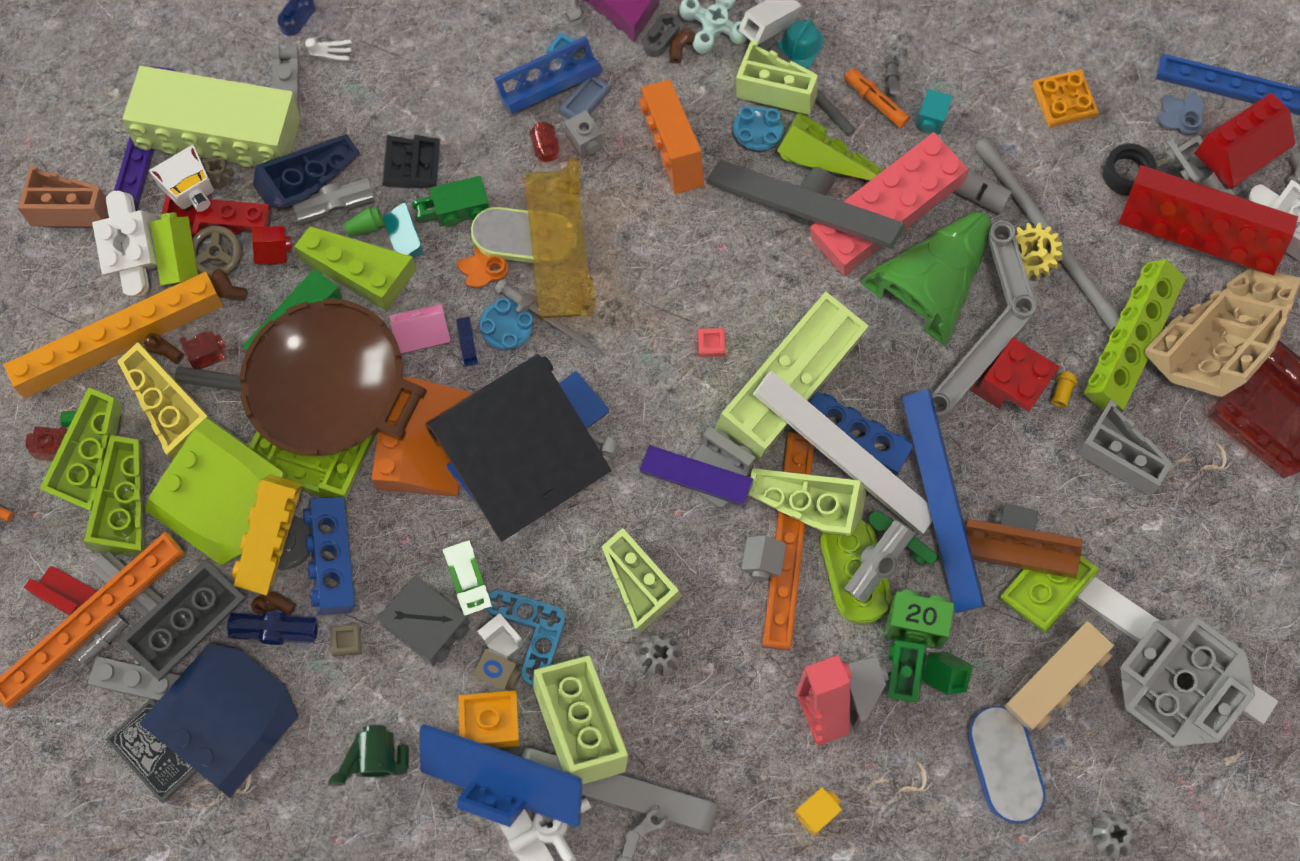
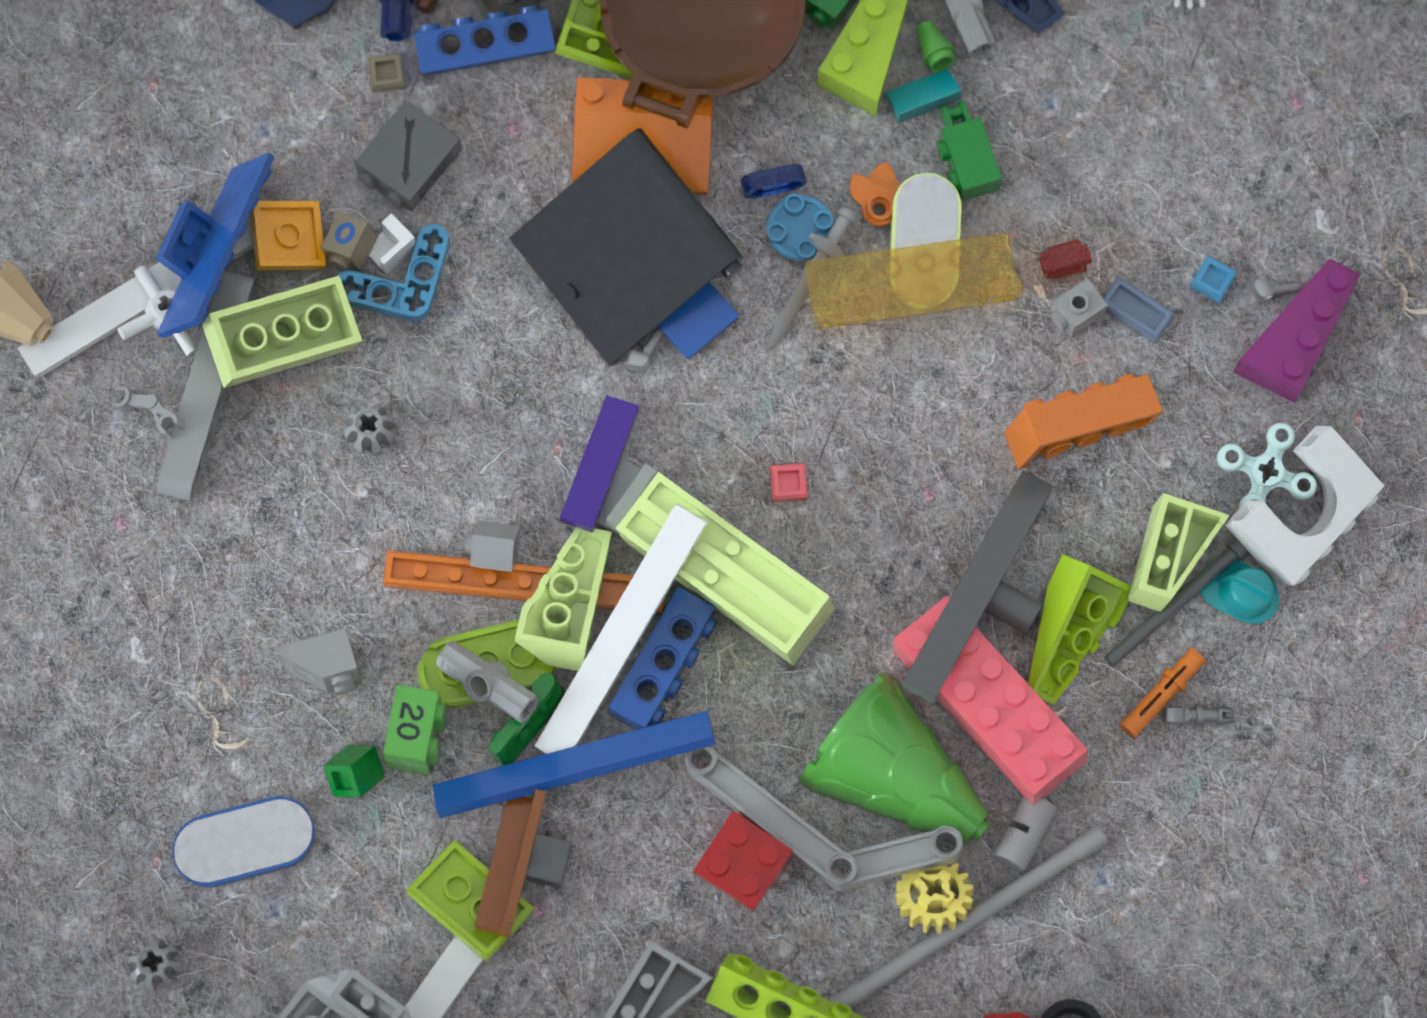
camera: 85 degrees right, 5 degrees up
dark green piece [328,725,409,786] -> none
black slope [382,135,440,188] -> none
bright pink panel [389,303,450,354] -> none
arch [442,540,492,615] -> none
blue fence [494,36,603,114] -> none
yellowish green wedge [602,528,683,634] -> none
dark grey beam [643,13,680,57] -> none
reddish brown arm [670,29,696,64] -> none
dark azure dish [733,106,784,151] -> none
yellow brick [794,787,842,837] -> none
coral wedge [796,655,852,746] -> none
green brick [885,636,928,703] -> none
teal brick [916,89,953,134] -> none
tan wedge [1004,621,1114,731] -> none
light orange tile [1032,69,1099,128] -> none
yellow pin [1051,371,1078,408] -> none

